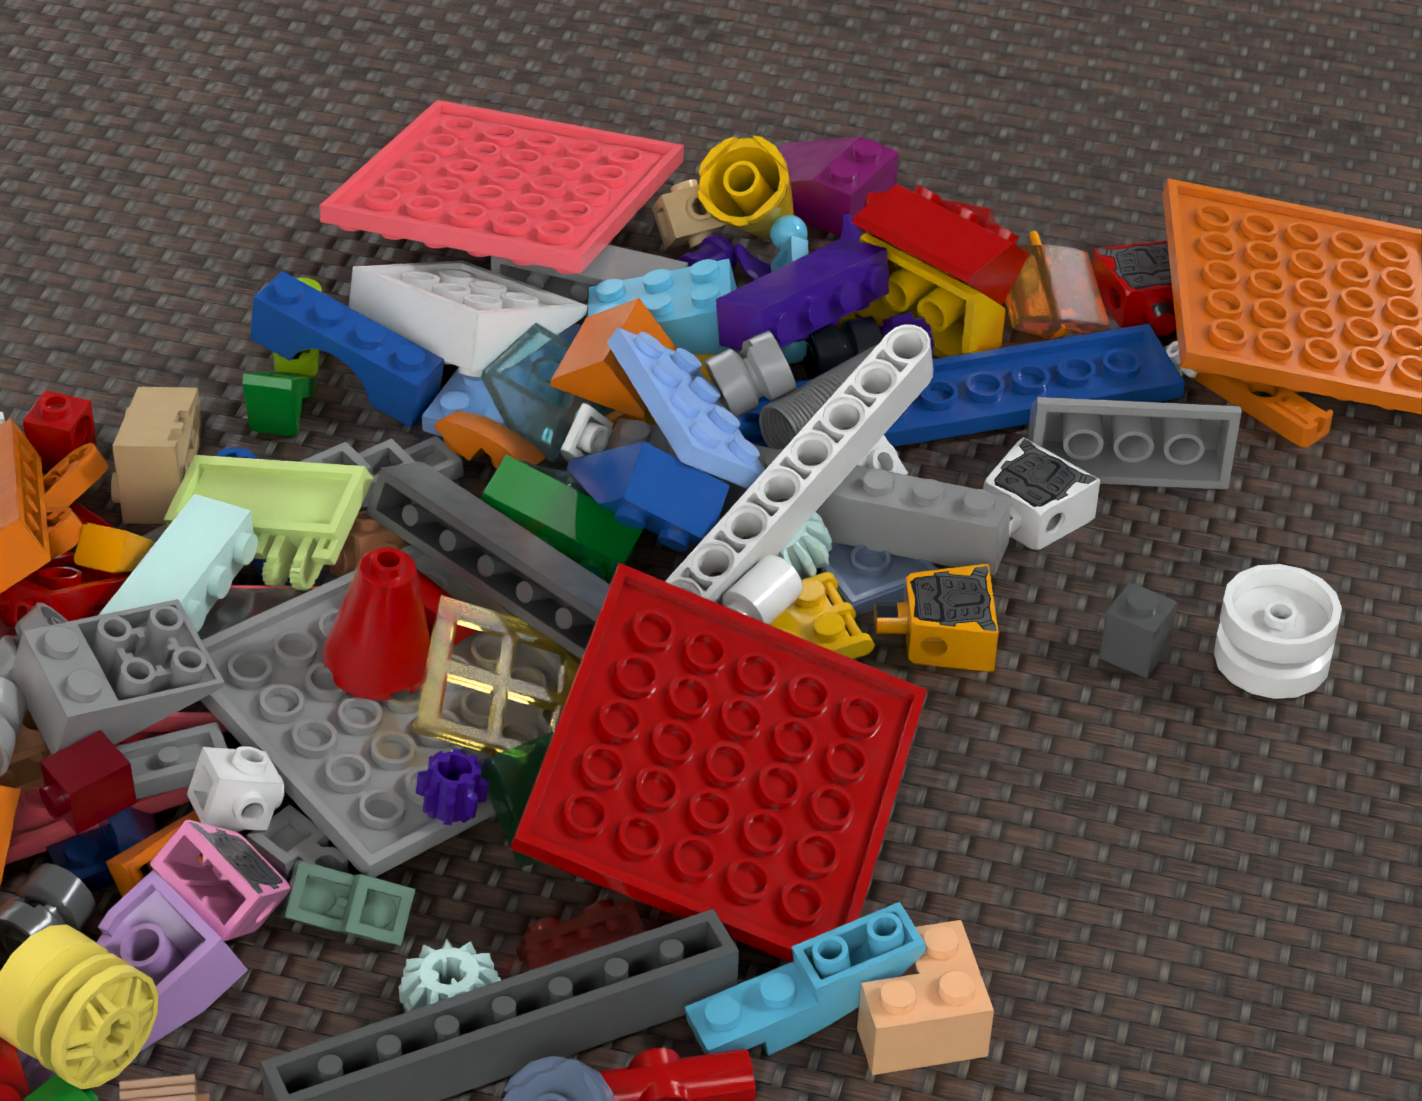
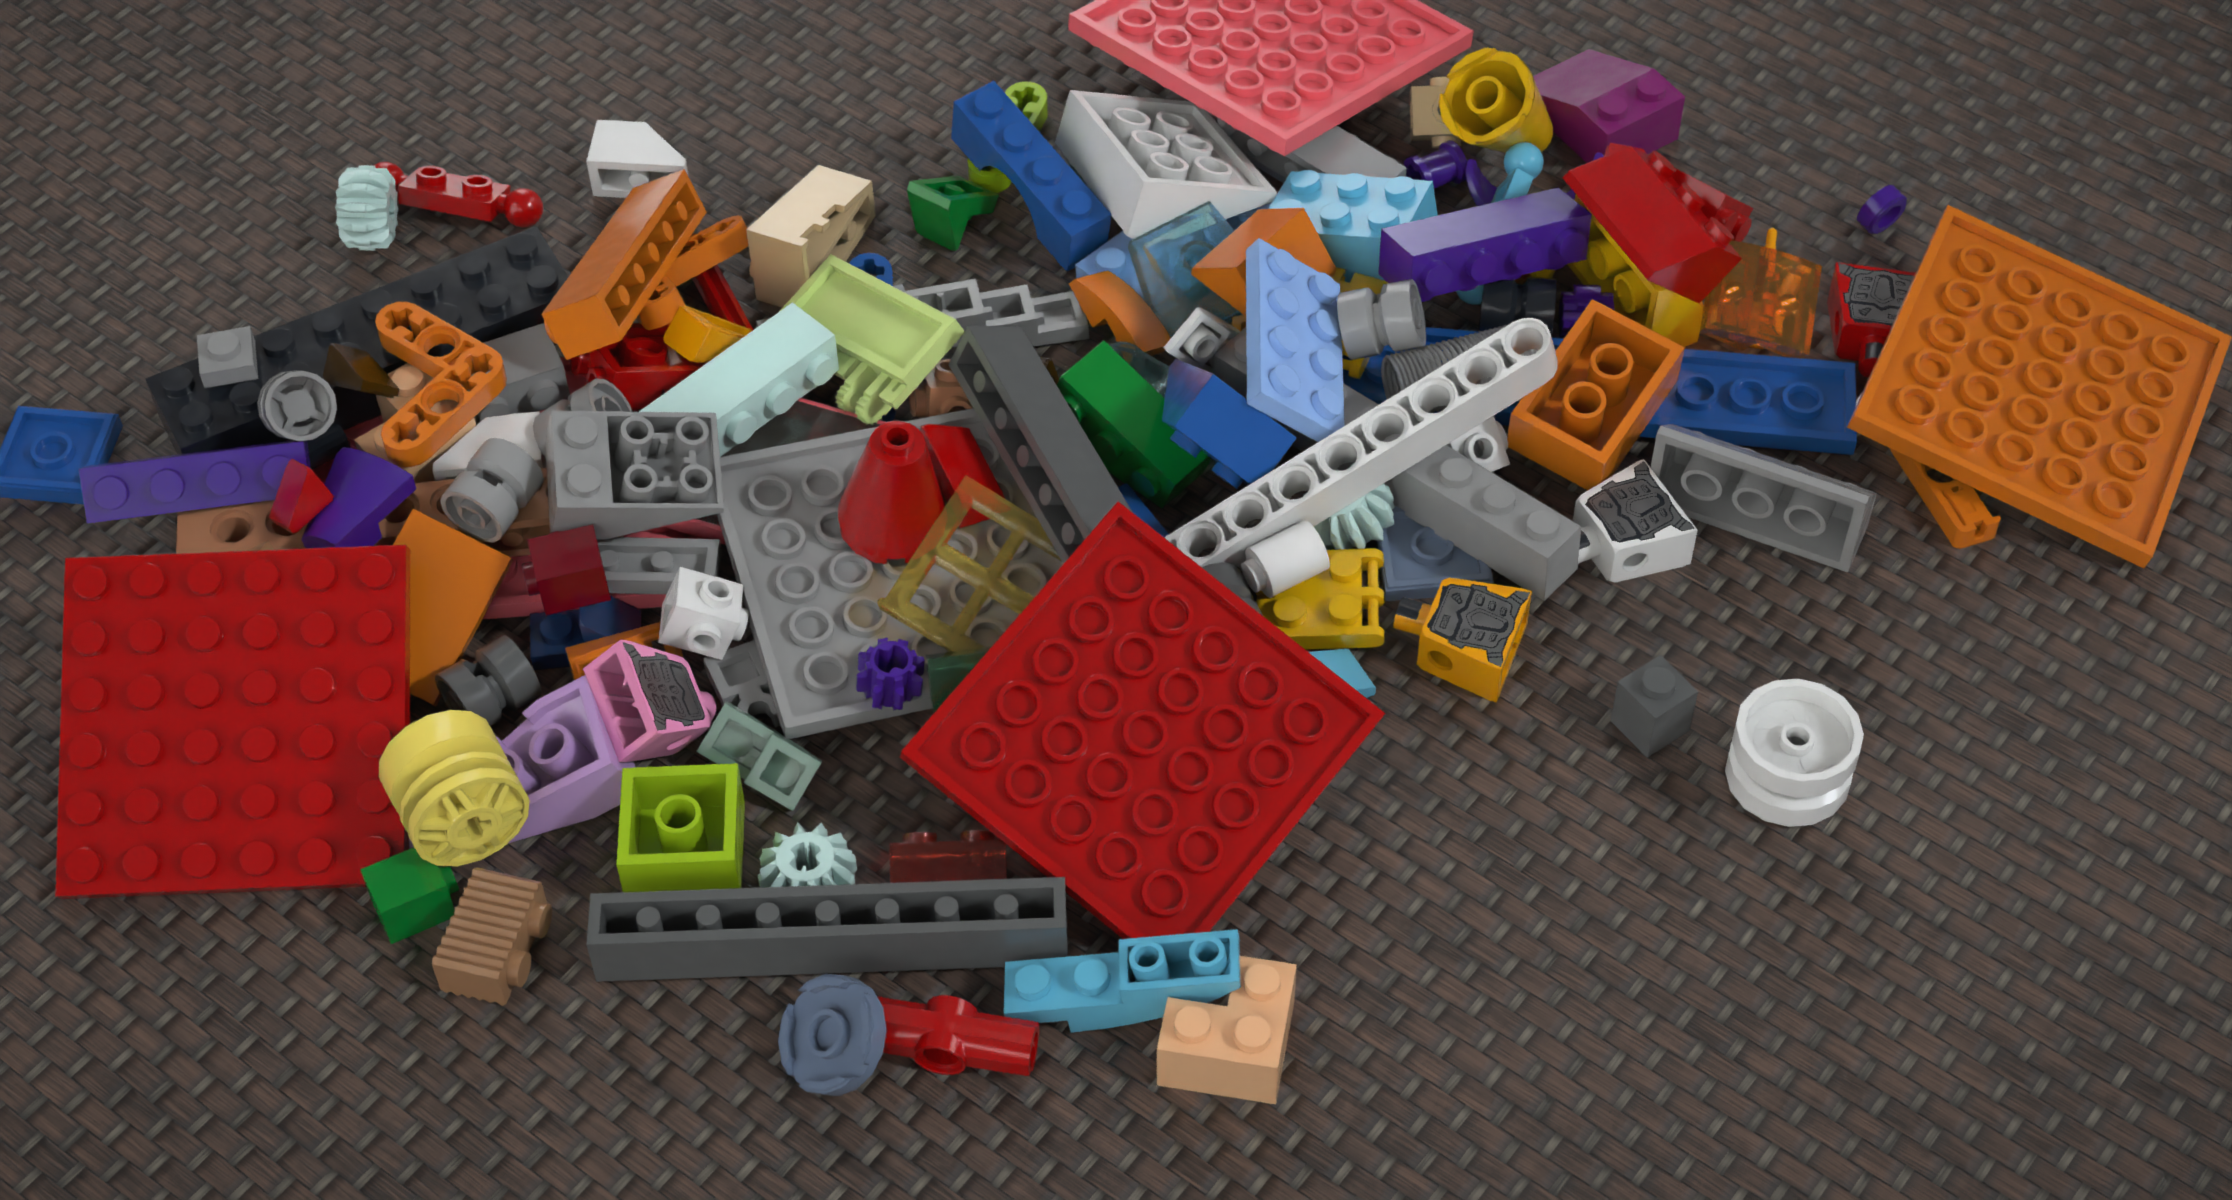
camera: 25 degrees right, 10 degrees up
red brick [23,391,97,471] -> none
none -> lime brick [616,763,745,892]
none -> orange brick [1507,299,1685,490]
none -> dark purple tile [1857,185,1907,234]

